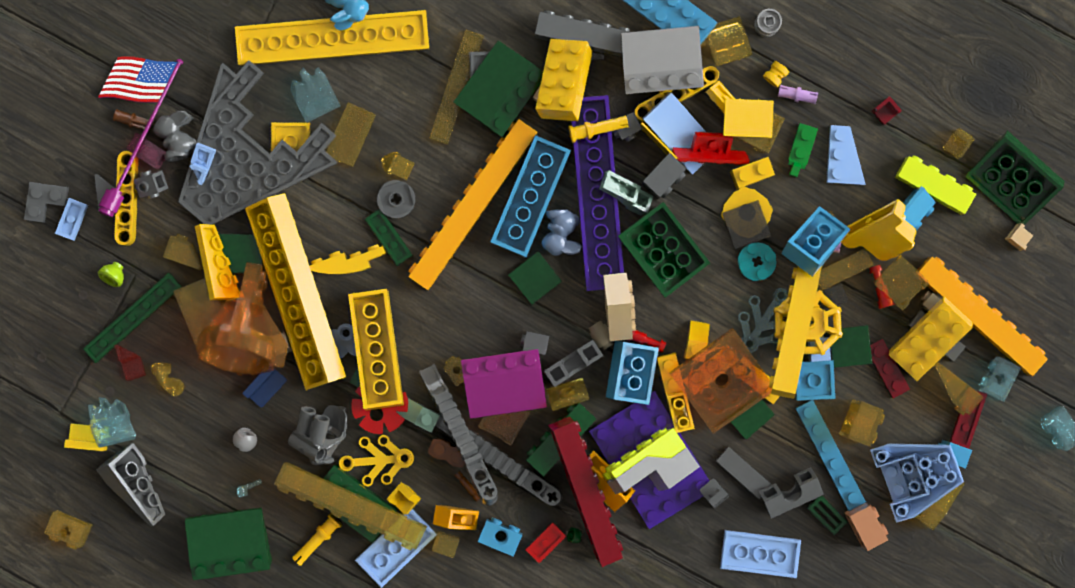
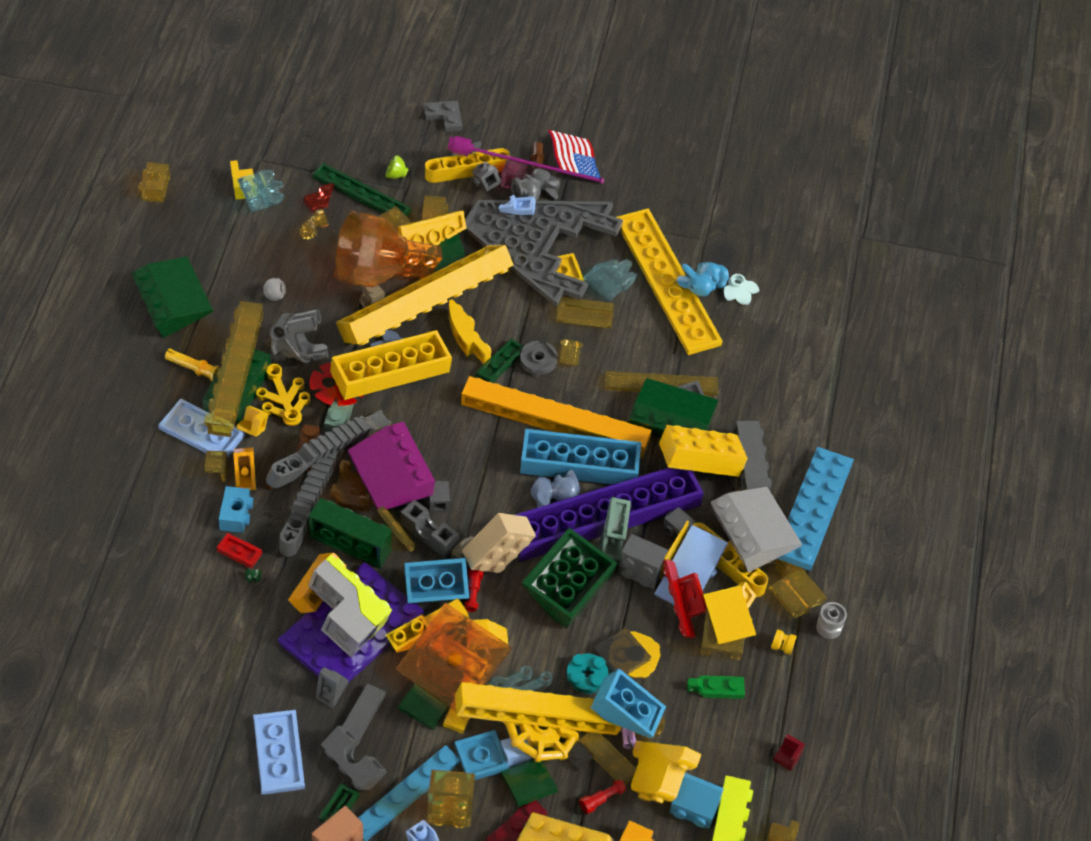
camera: 65 degrees right, 35 degrees down
light blue plate [55,198,88,241] -> none
dark grey wedge [96,443,165,527] -> none
clear light blue hand [237,479,262,497] -> none
dark blue panel [242,365,287,408] -> none
dark green tile [509,252,562,305] -> none
dark red brick [548,416,623,567] -> none
yellow pin [568,115,629,143] -> none
yellow brick [730,157,775,190] -> none
lavender pin [778,85,818,104] -> none
light blue wing [826,125,866,185] -> none
clear yellow panel [874,254,930,311] -> none

